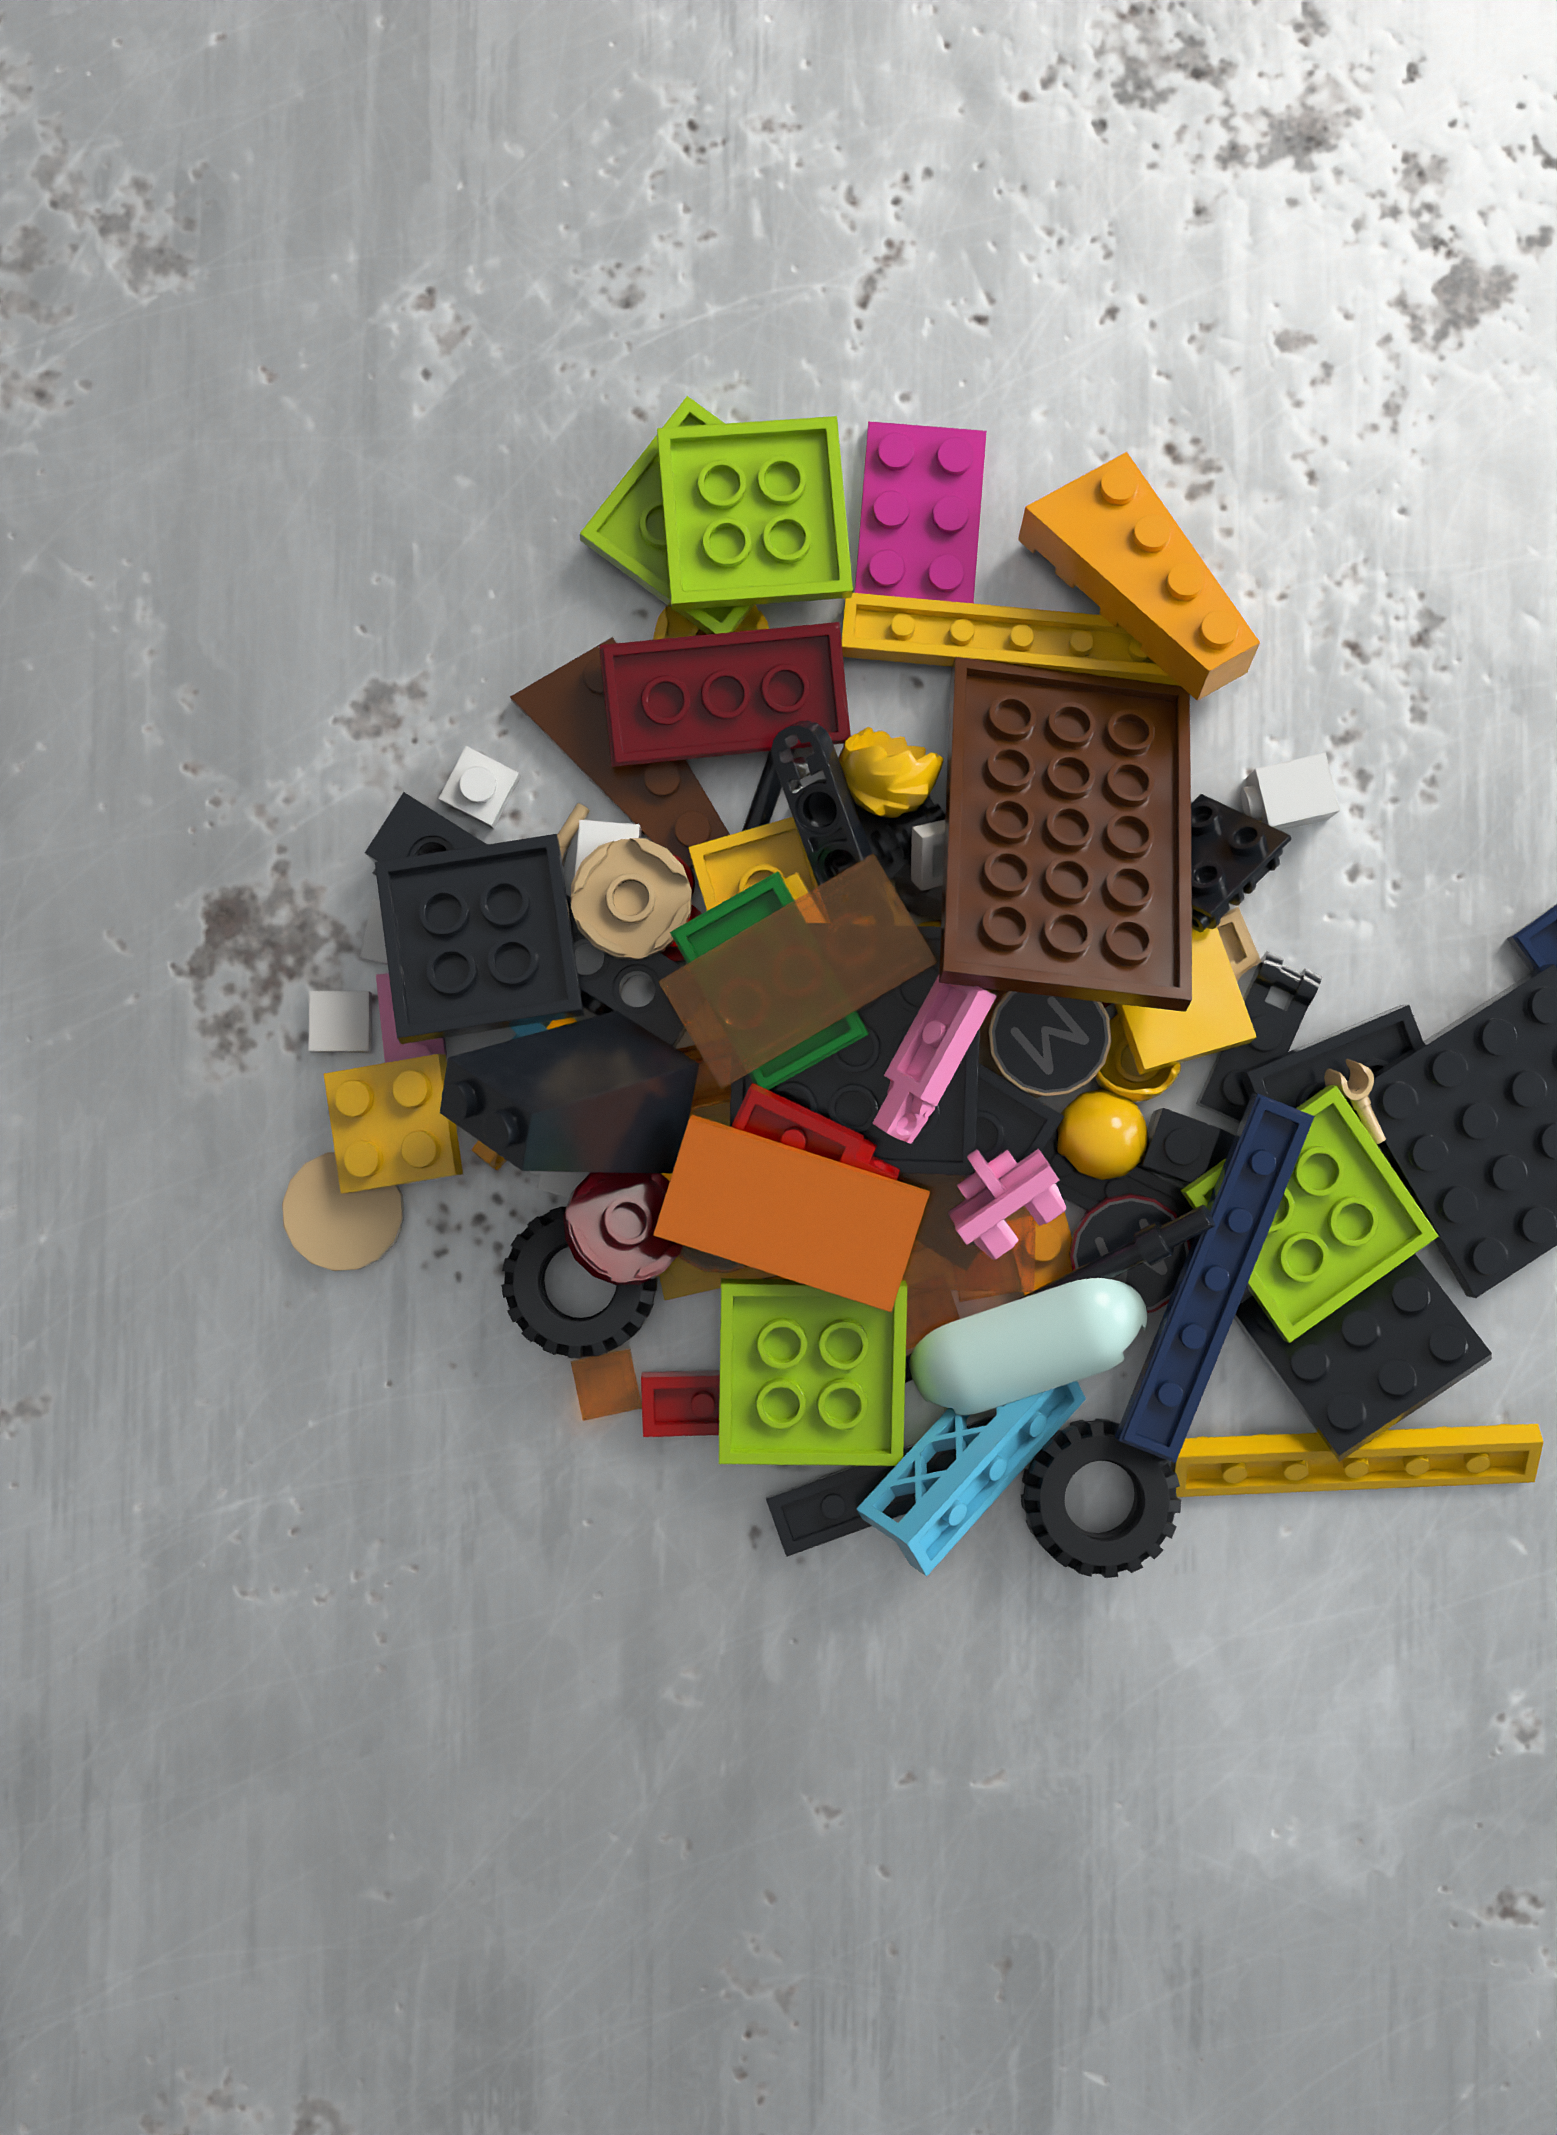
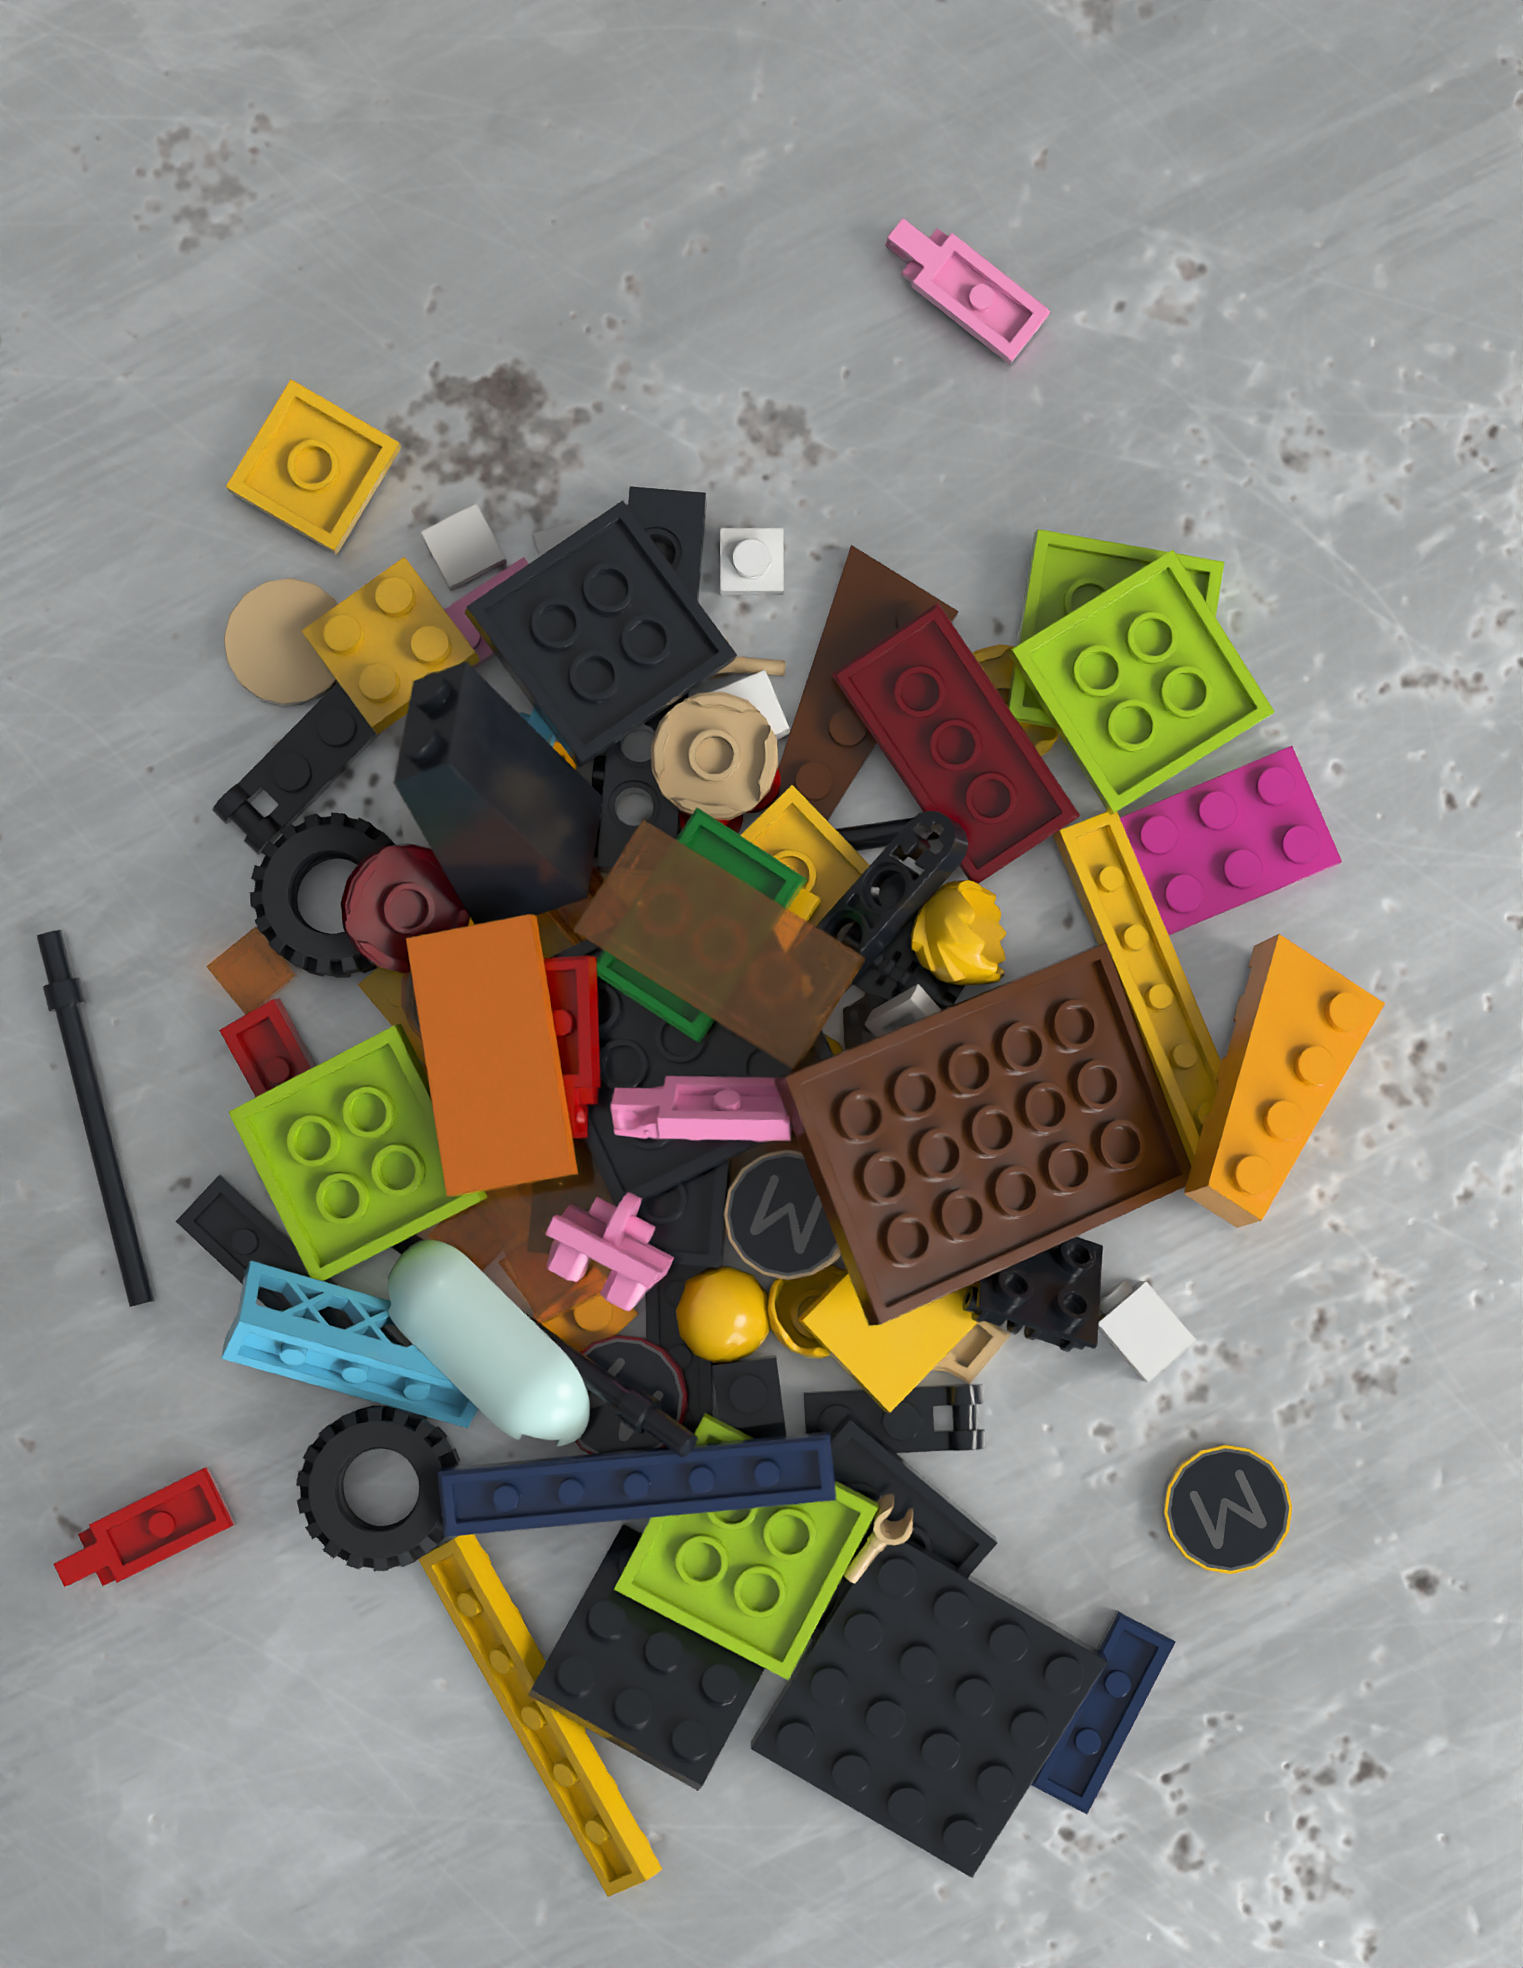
camera: 65 degrees right, 0 degrees up
none -> black bar [37,930,155,1307]
none -> red hinge [54,1467,236,1587]
none -> black plate [212,683,383,855]
none -> yellow plate [226,379,402,555]
none -> bright pink hinge [885,218,1050,365]
none -> black tile [1162,1444,1292,1574]

